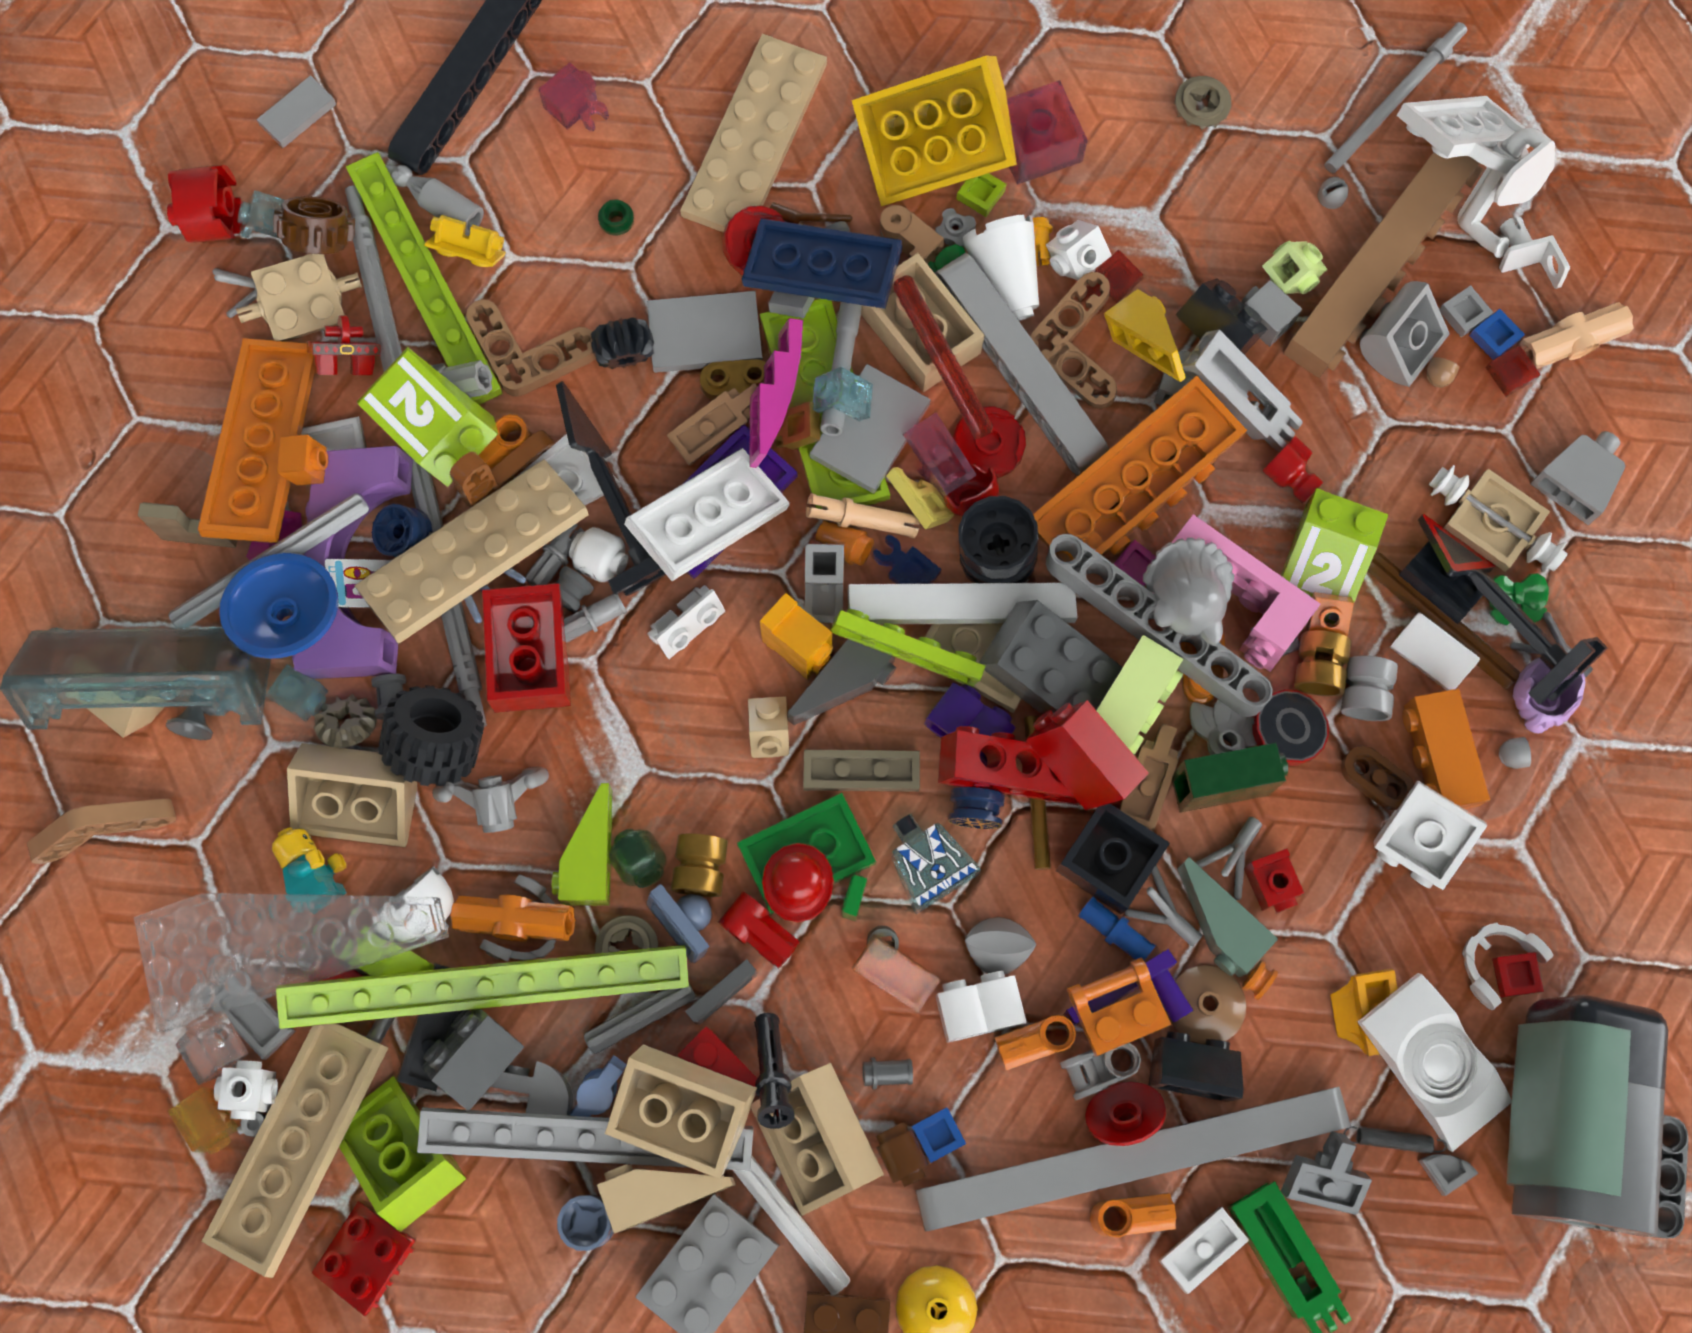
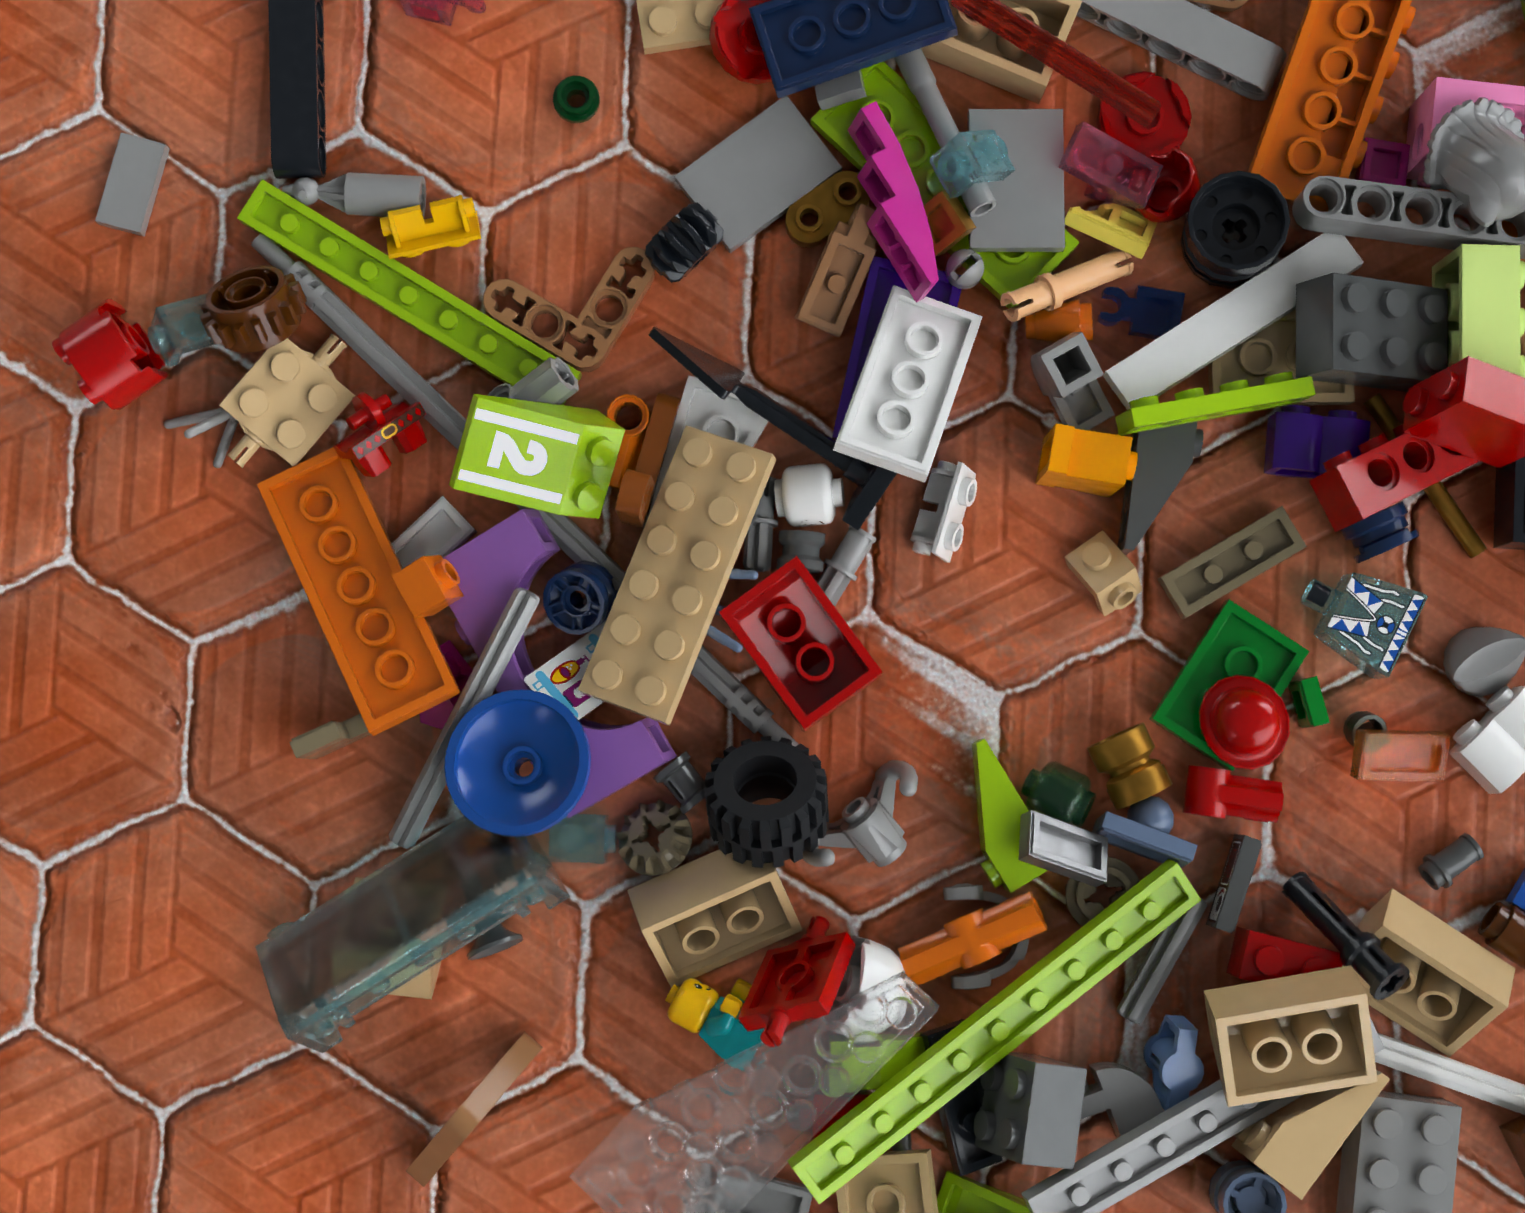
camera: 30 degrees left, 10 degrees up
none -> red plate [737,916,856,1047]
none -> light grey hinge [945,249,984,289]
none -> flat silver tile [1018,810,1108,887]

